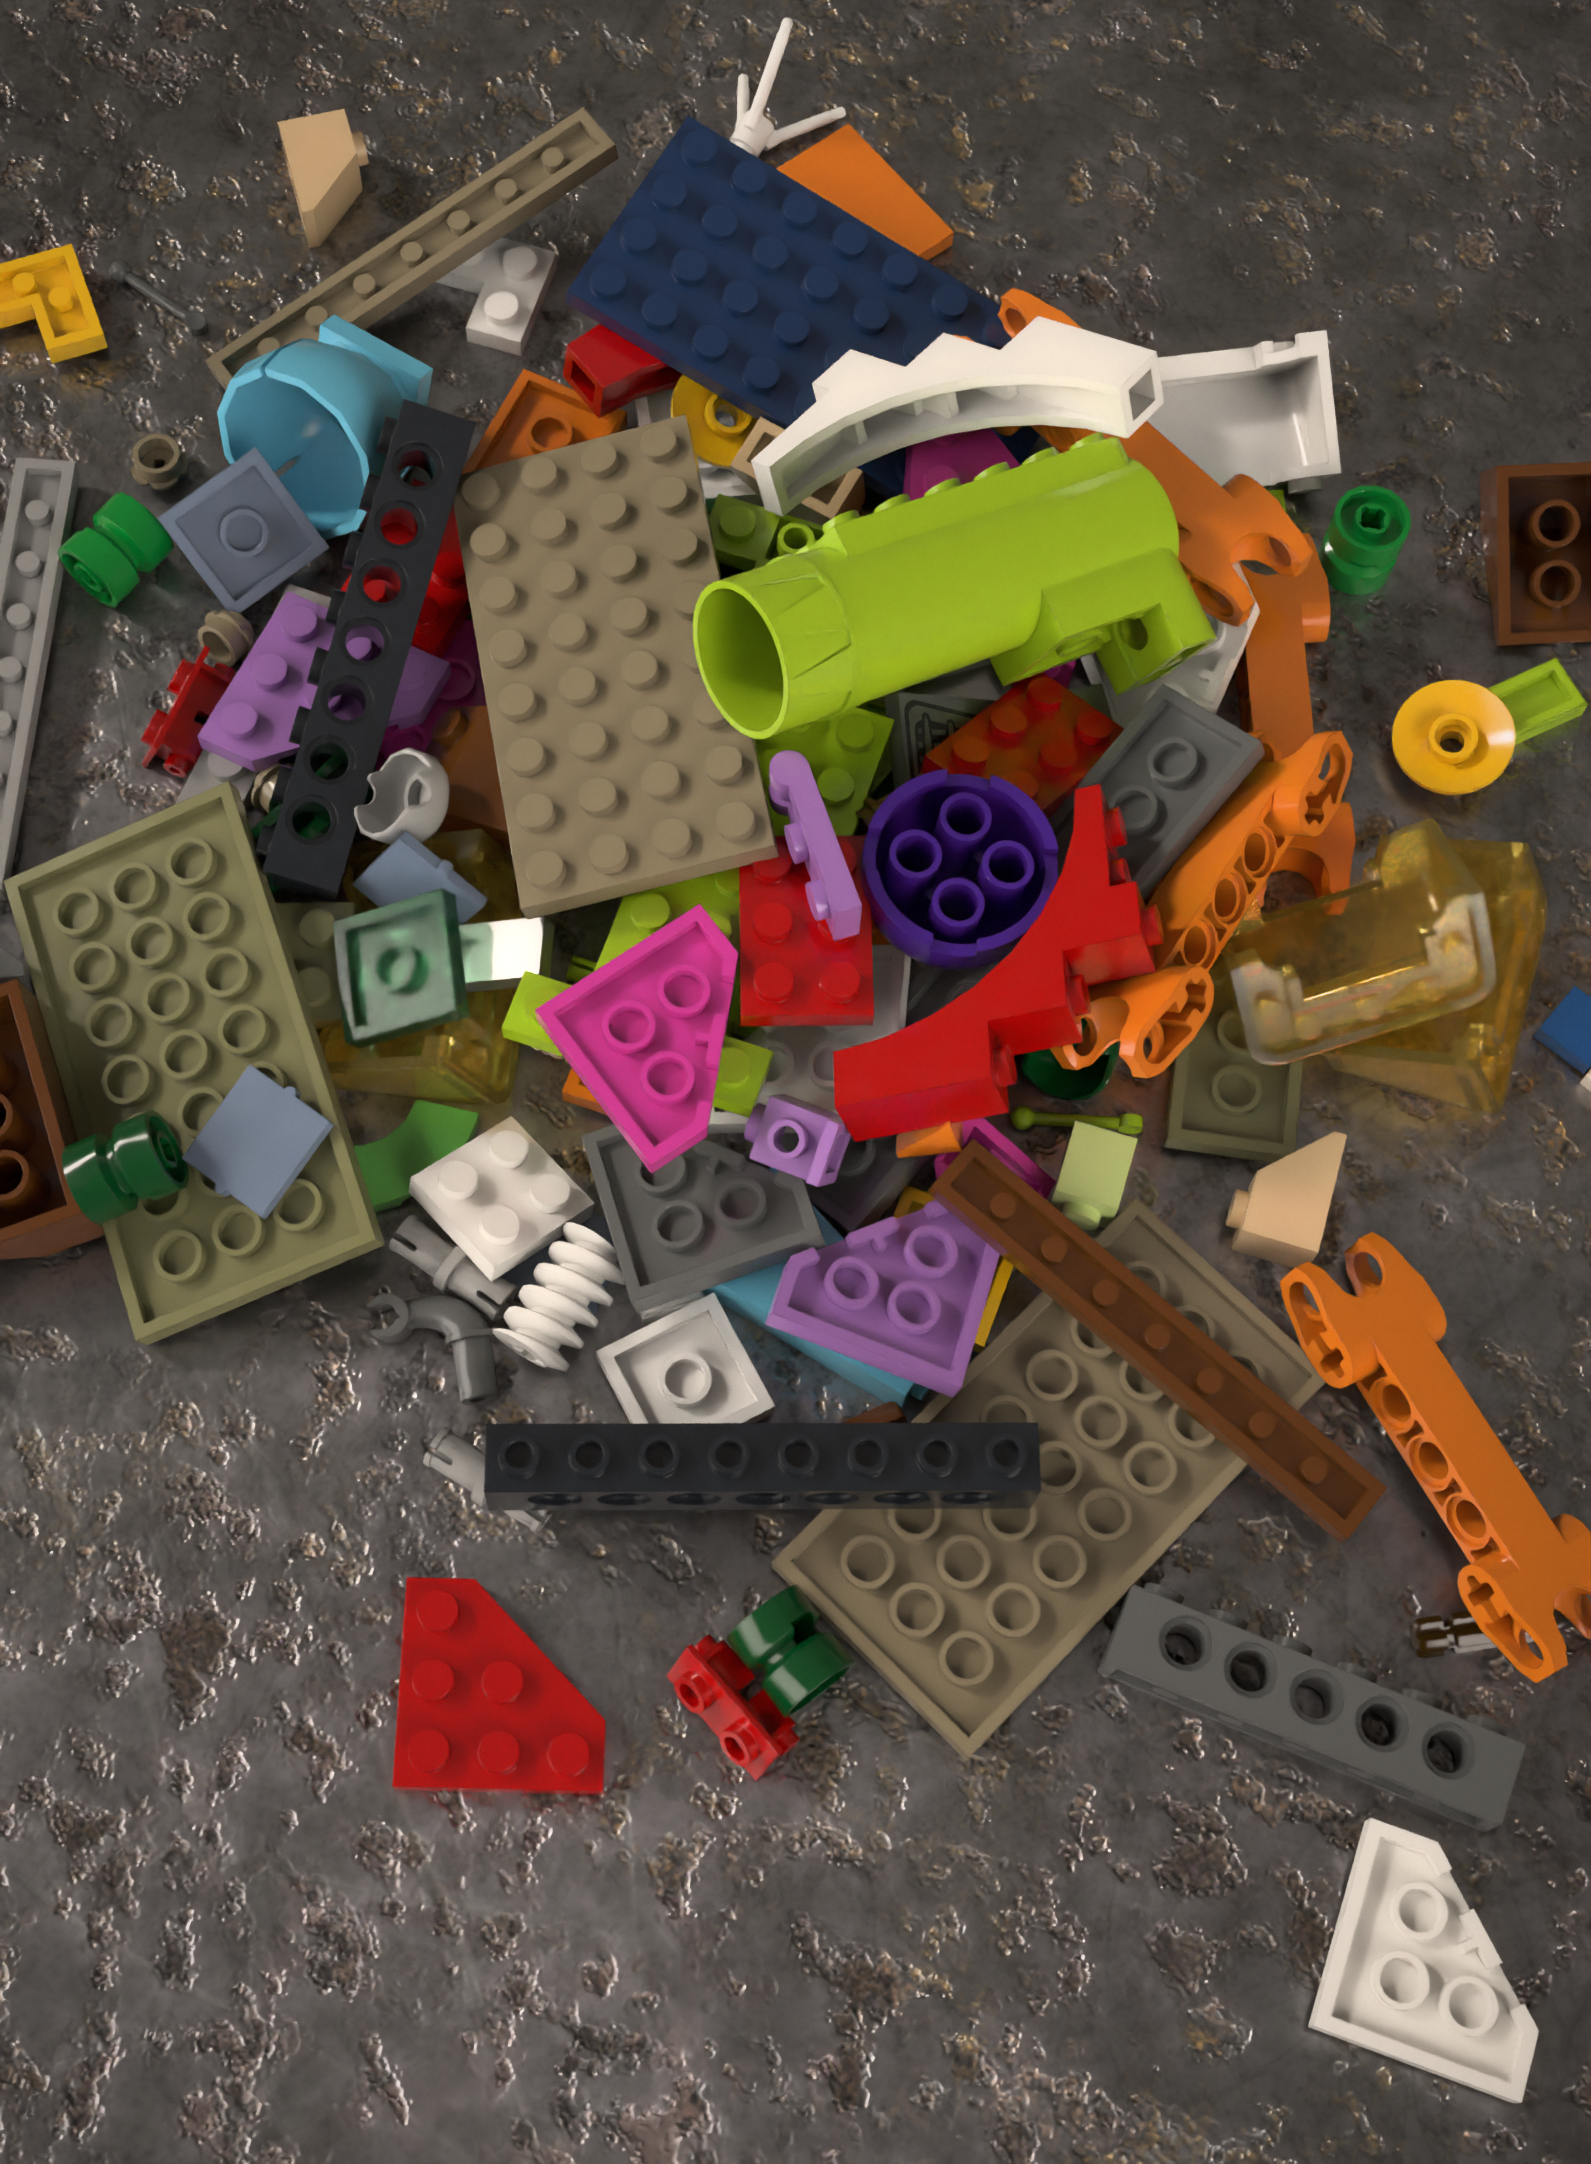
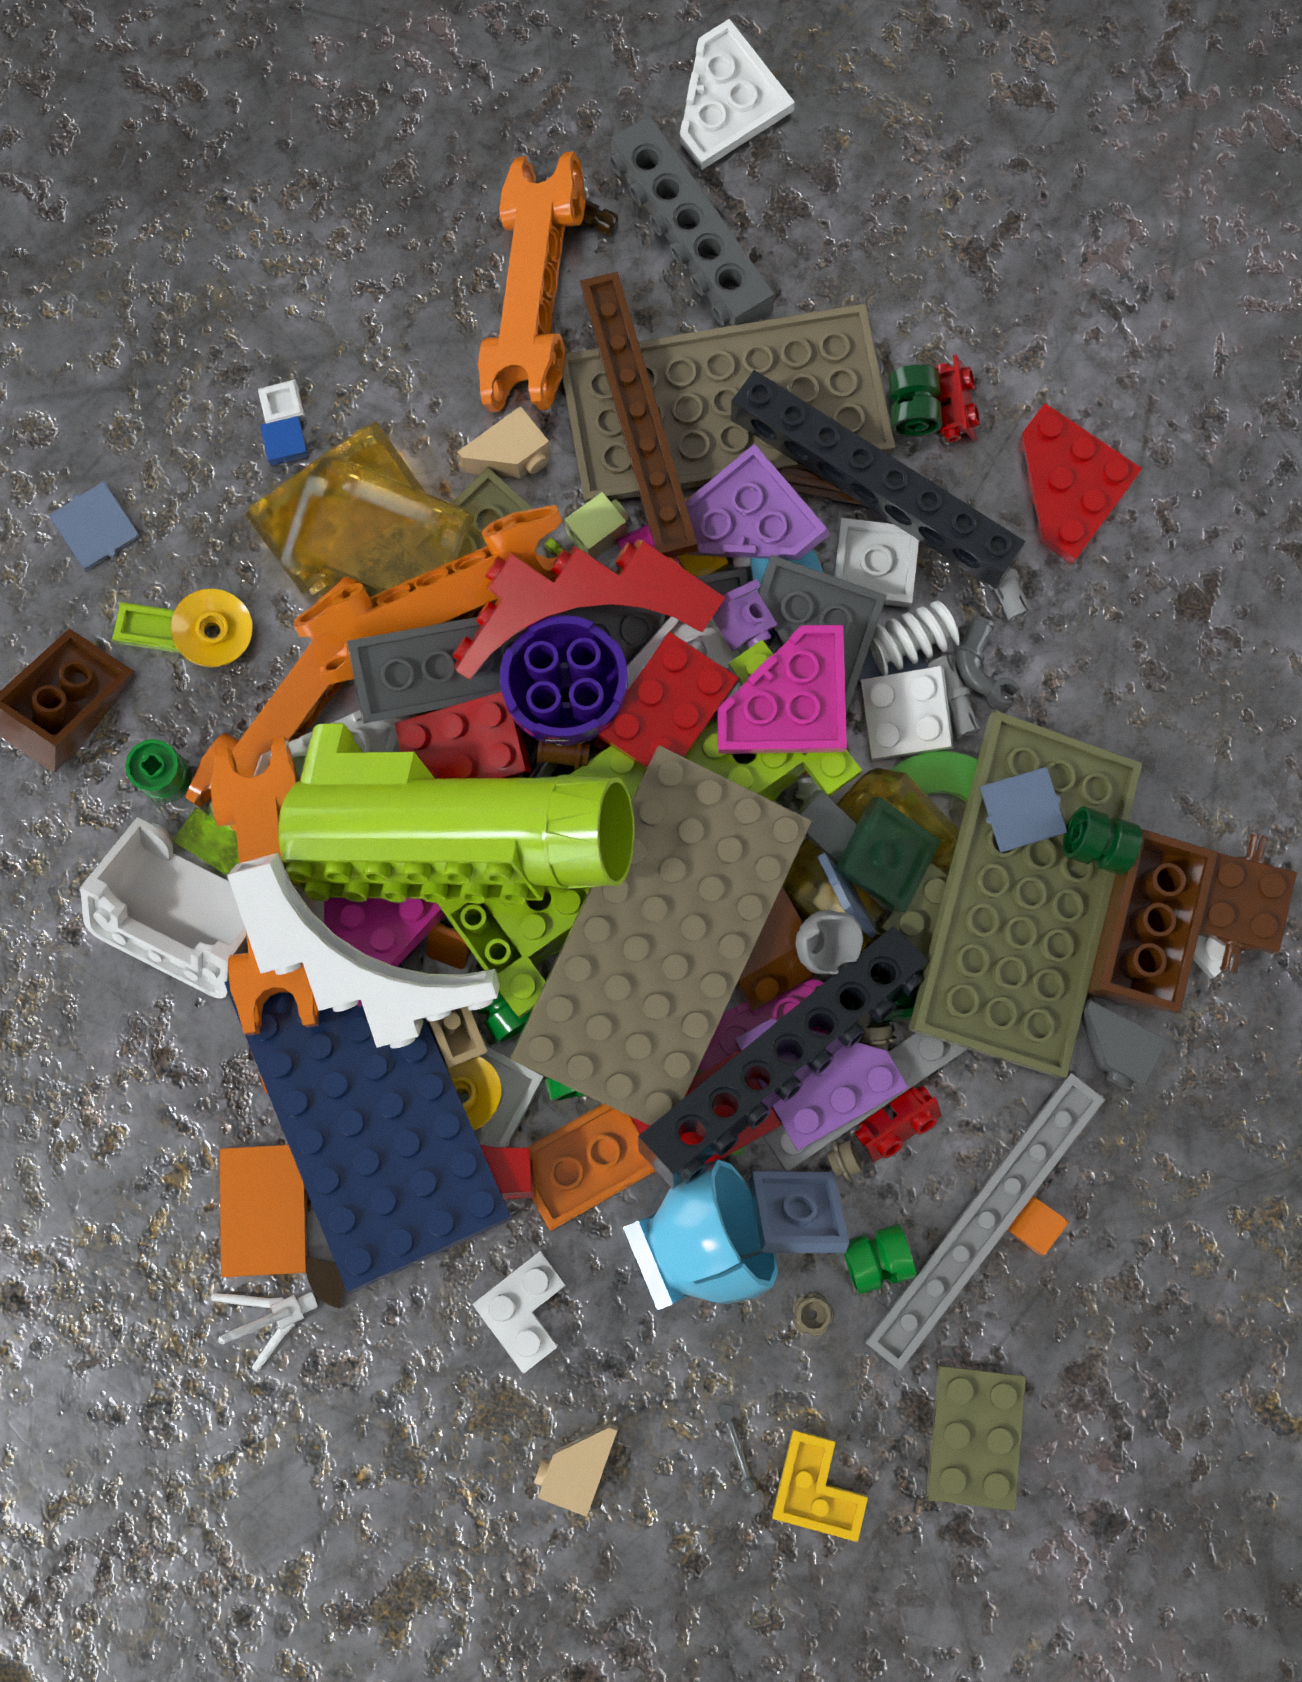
camera: 135 degrees left, 10 degrees up
dark tan plate [205,107,619,390] -> none
medium lavender plate [768,750,862,941] -> none

